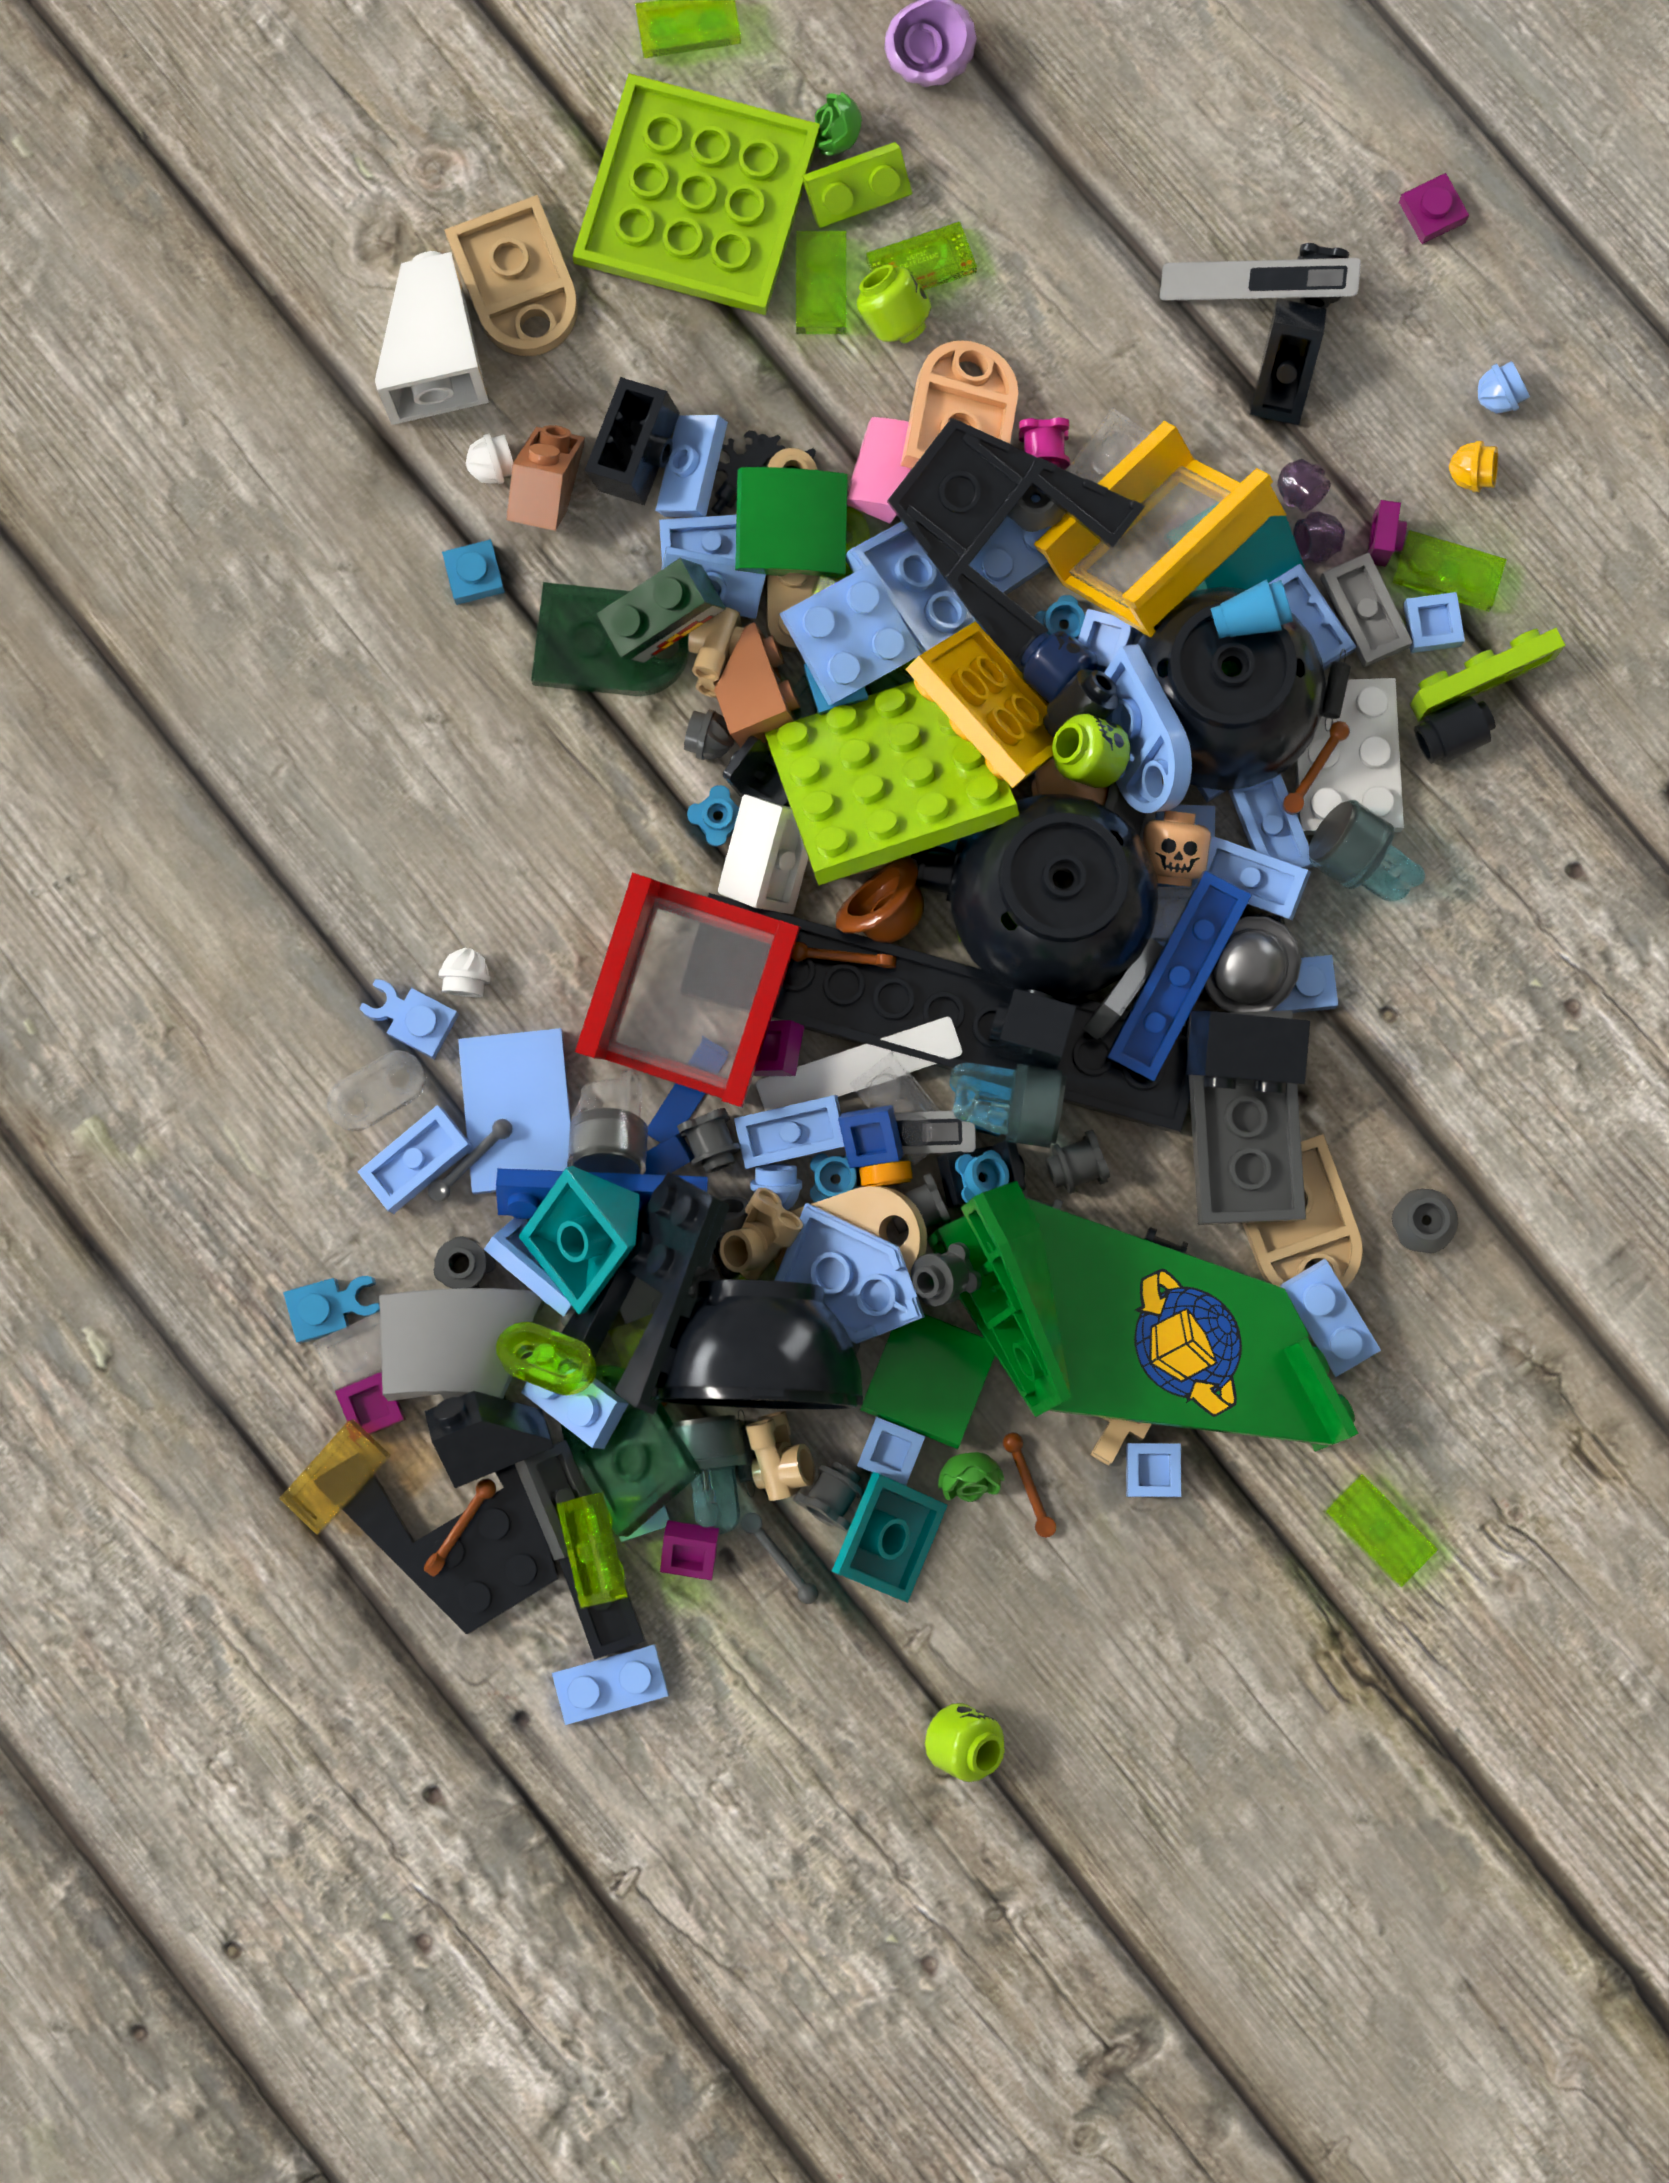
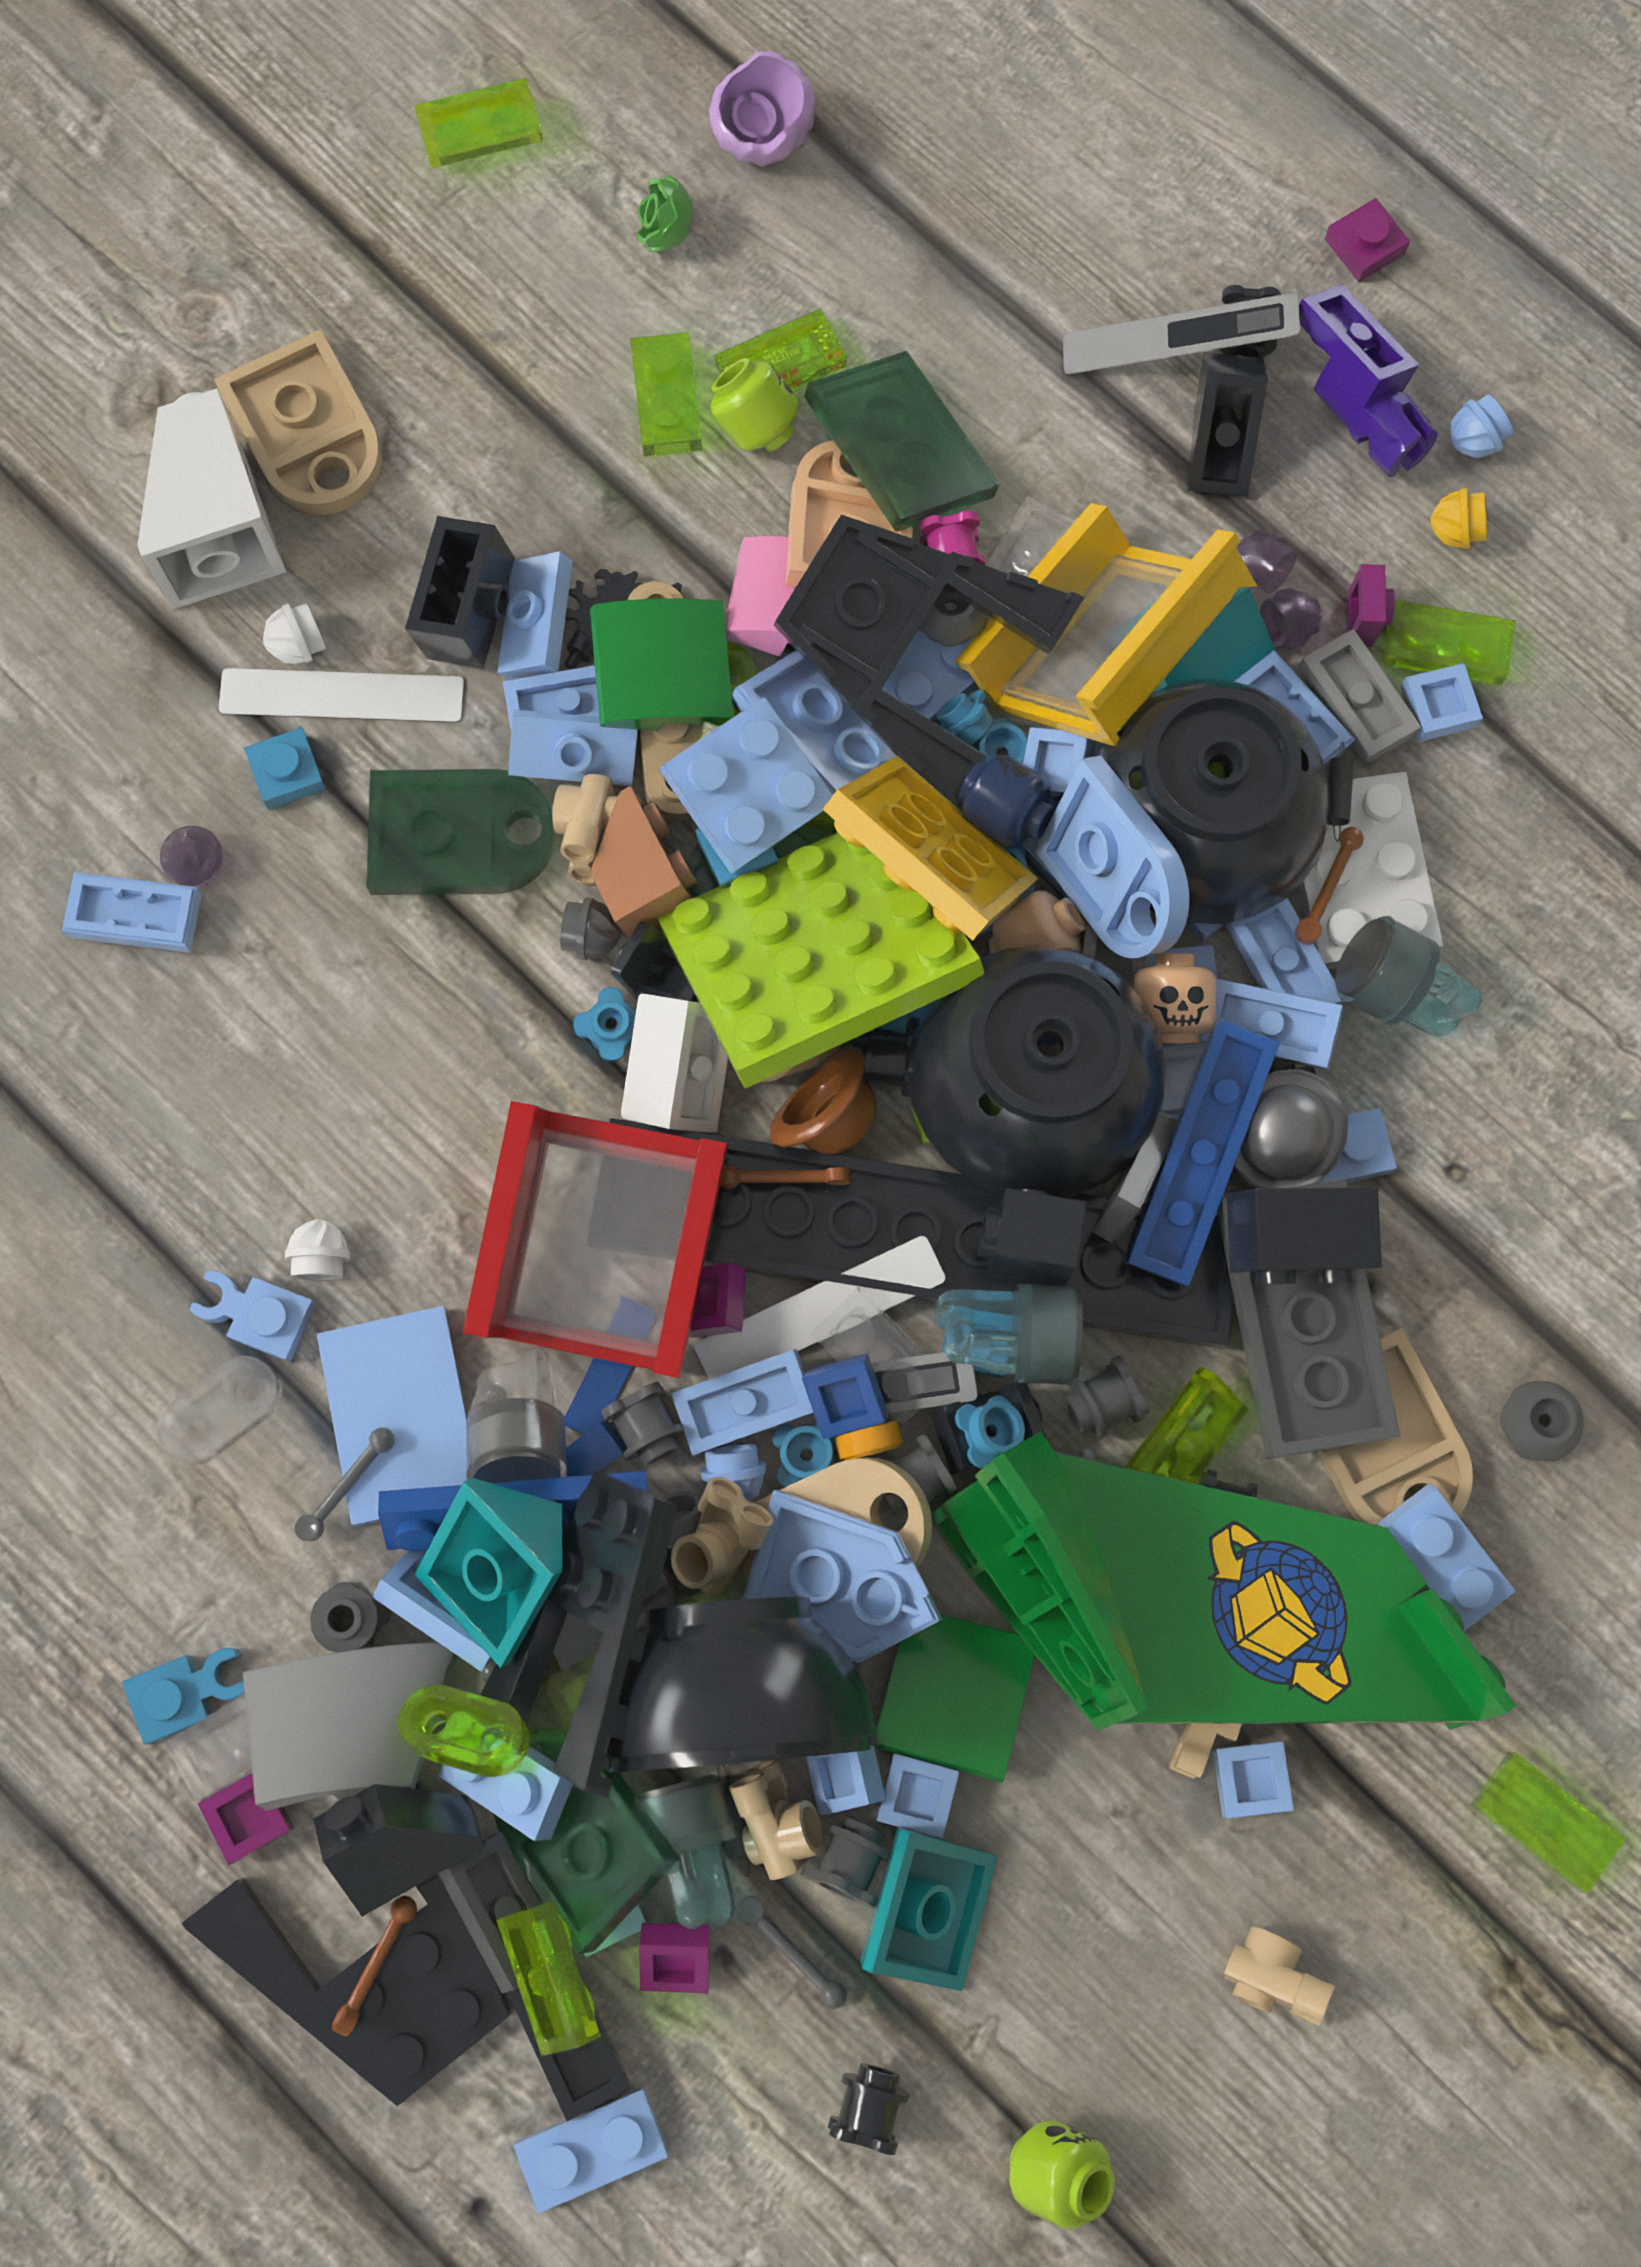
camera: 10 degrees left, 5 degrees down
clear yellow tile [279,1419,391,1534] -> none
light blue plate [357,1105,474,1214] -> none
nougat slope [506,425,585,531] -> none
lime plate [572,73,820,316] -> none
dark green brick [597,558,726,663] -> none
lime plate [802,142,913,228] -> none
dark grey brick [910,1242,982,1307] -> none
bright green plate [938,1452,1005,1502] -> none
dark orange hinge [1003,1432,1056,1538] -> none
black brick [1043,669,1118,738] -> none
lime head [1052,714,1131,788] -> none
dark azure cone [1210,579,1293,639] -> none
lime plate [1410,627,1566,722] -> none
black brick [1414,696,1496,764] -> none
none -> light blue plate [62,872,202,953]
none -> clear purple plate [160,826,224,887]
none -> white sticker [219,668,464,722]
none -> clear green tile [804,351,1000,532]
none -> light blue plate [806,1746,886,1816]
none -> black brick [828,2063,910,2155]
none -> dark azure plate [936,689,993,745]
none -> clear neon green plate [1124,1366,1249,1484]
none -> tan plate [1224,1926,1335,2027]
none -> dark purple plate [1299,284,1438,477]

